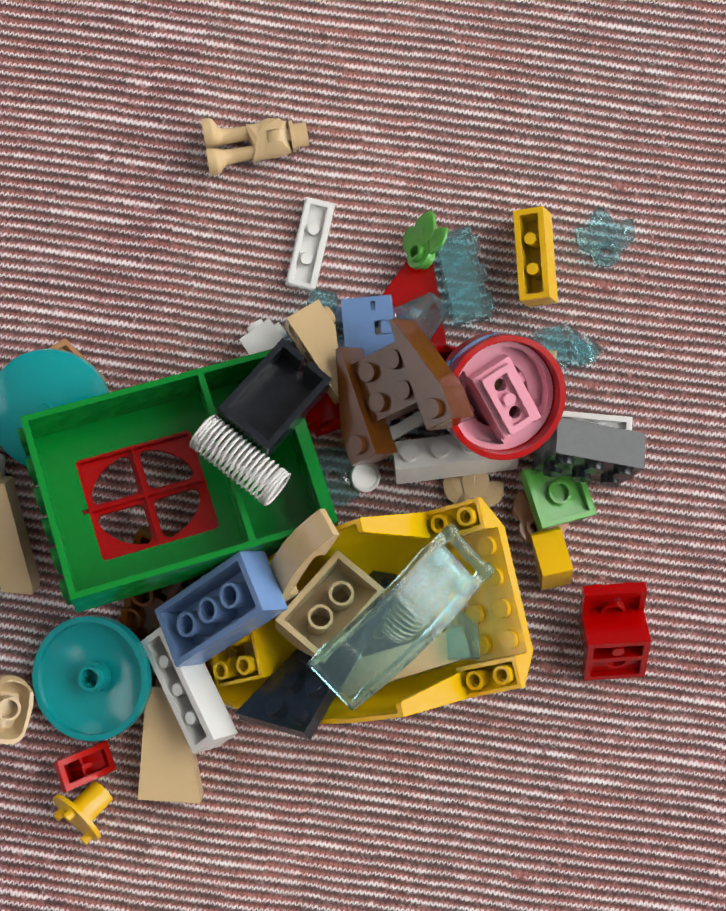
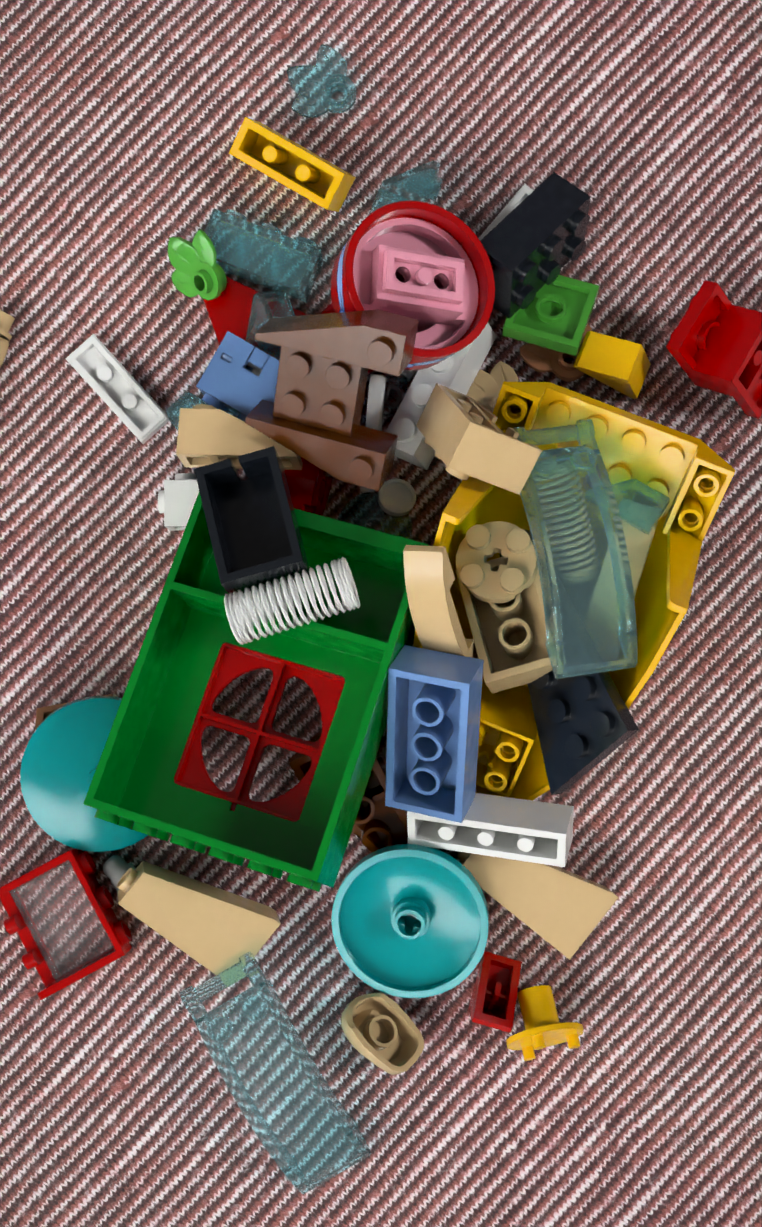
camera: 45 degrees left, 0 degrees up
none -> tan wedge [416,383,542,495]
none -> tan plate [456,521,538,603]

